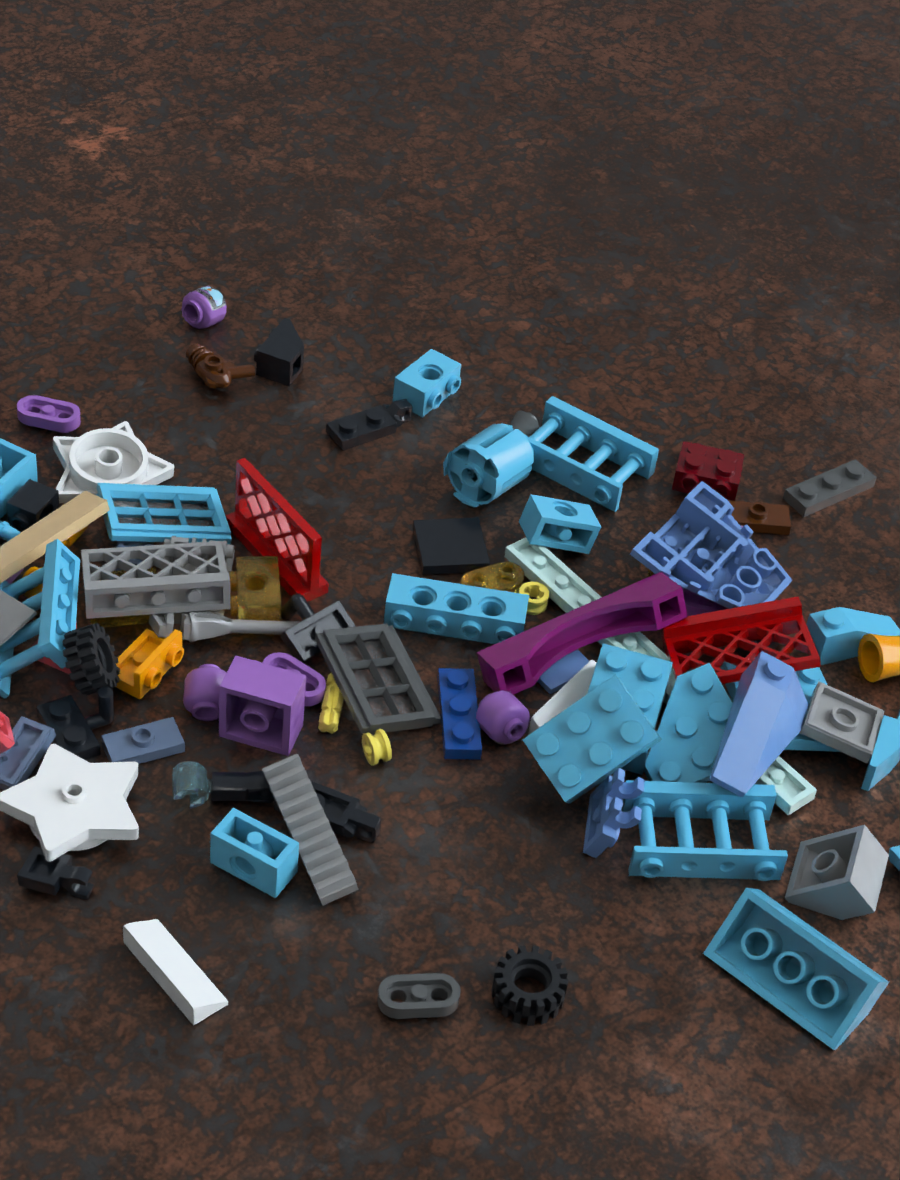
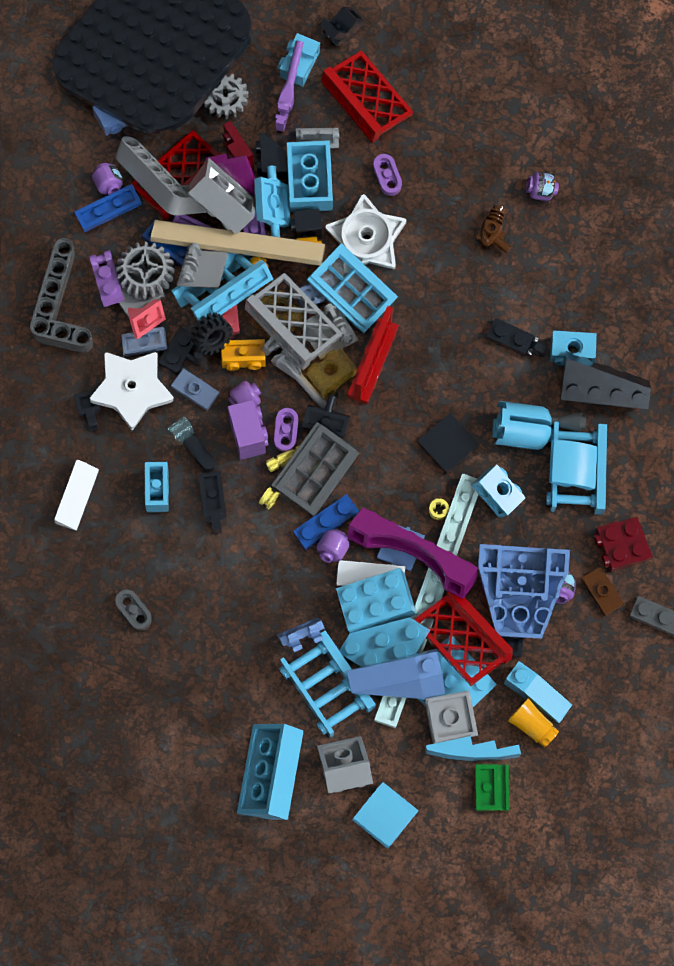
camera: 60 degrees right, 30 degrees up
black slope [254,318,304,386] -> none
light grey gear [262,754,359,906] -> none
medium azure brick [384,573,529,644] -> none
clear yellow plate [461,561,524,593] -> none
black tyre [491,945,568,1026] -> none
medium azure brick [522,675,662,804] -> none
none -> medium azure slope [549,439,597,490]
none -> black wedge [560,351,651,409]

